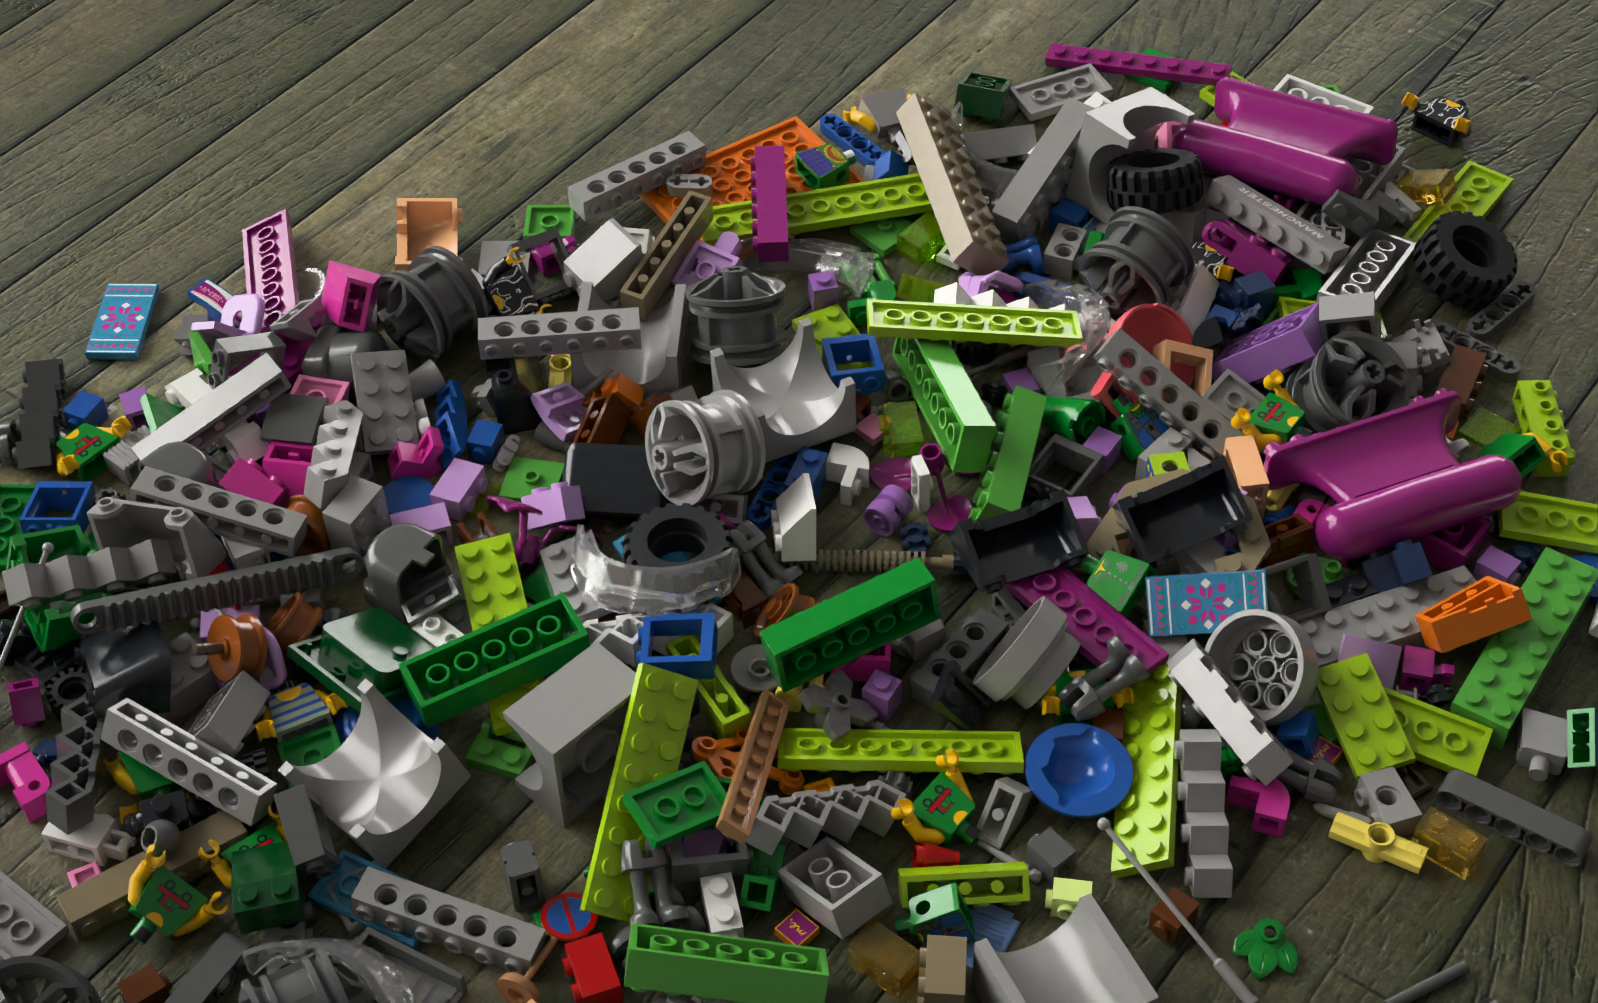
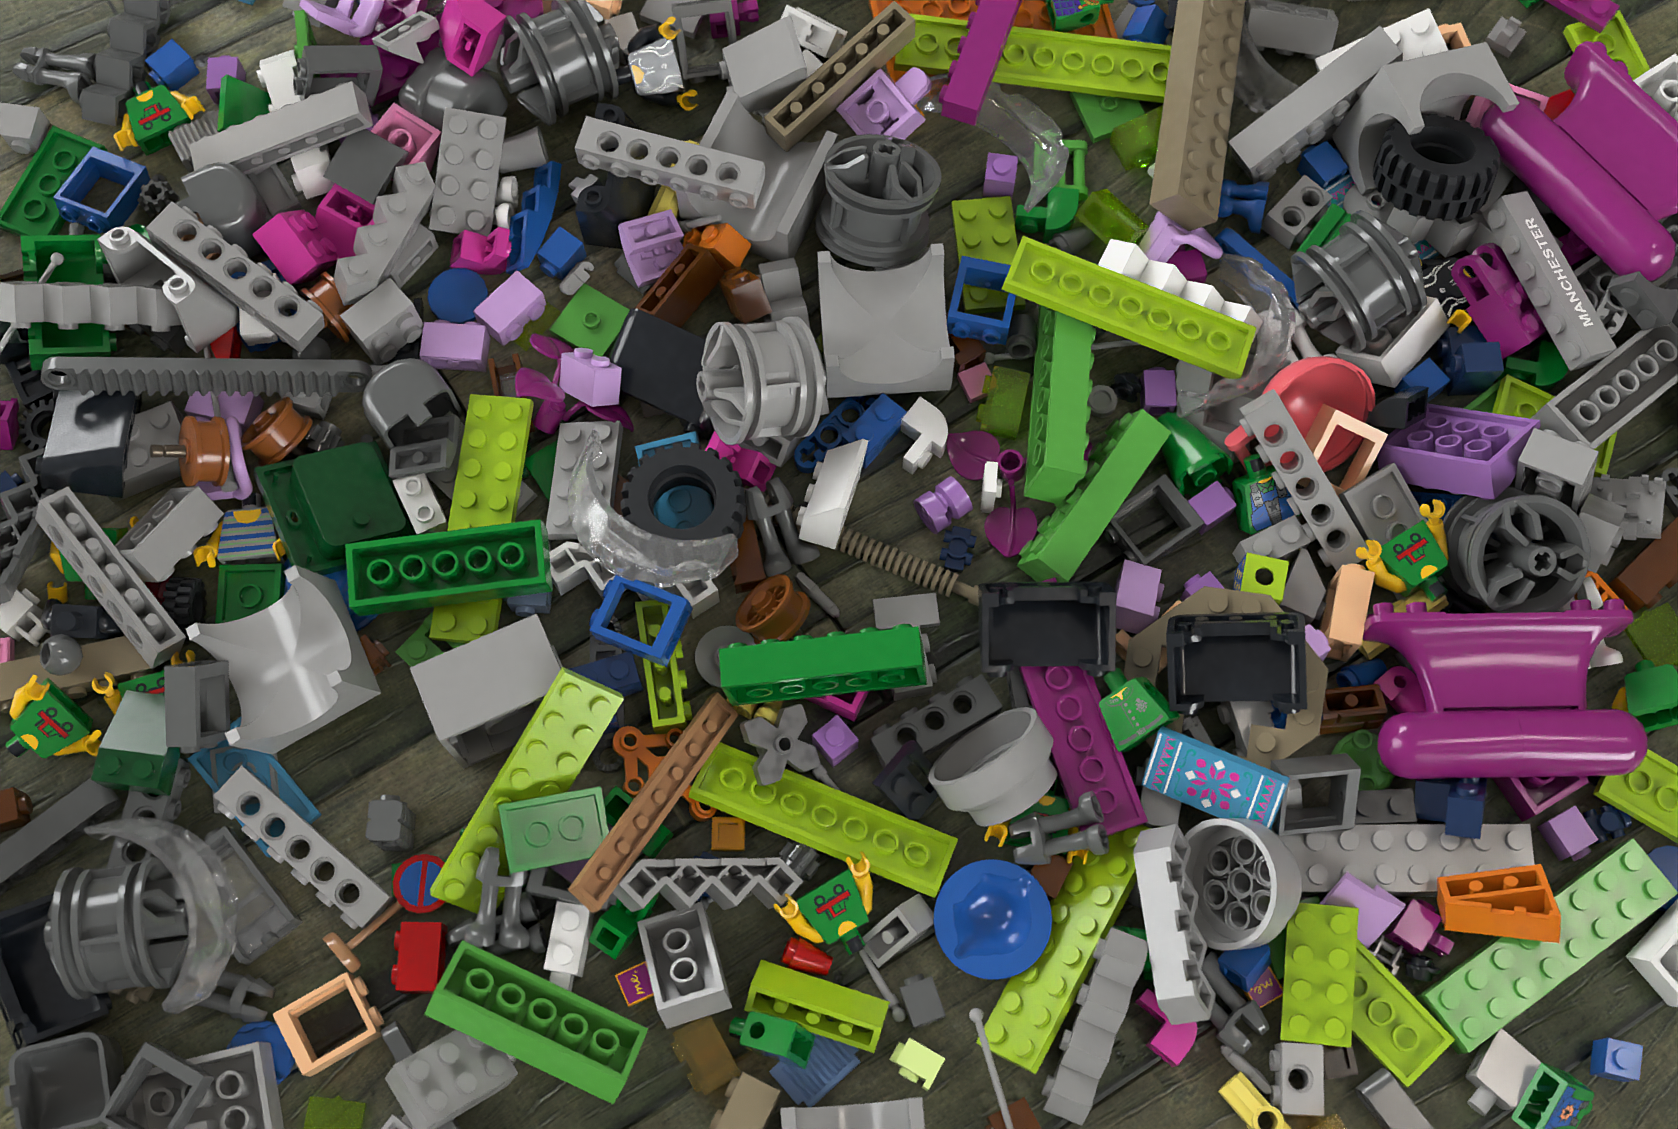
camera: 20 degrees right, 25 degrees up
dark blue piece [1231,302,1266,336] -> none

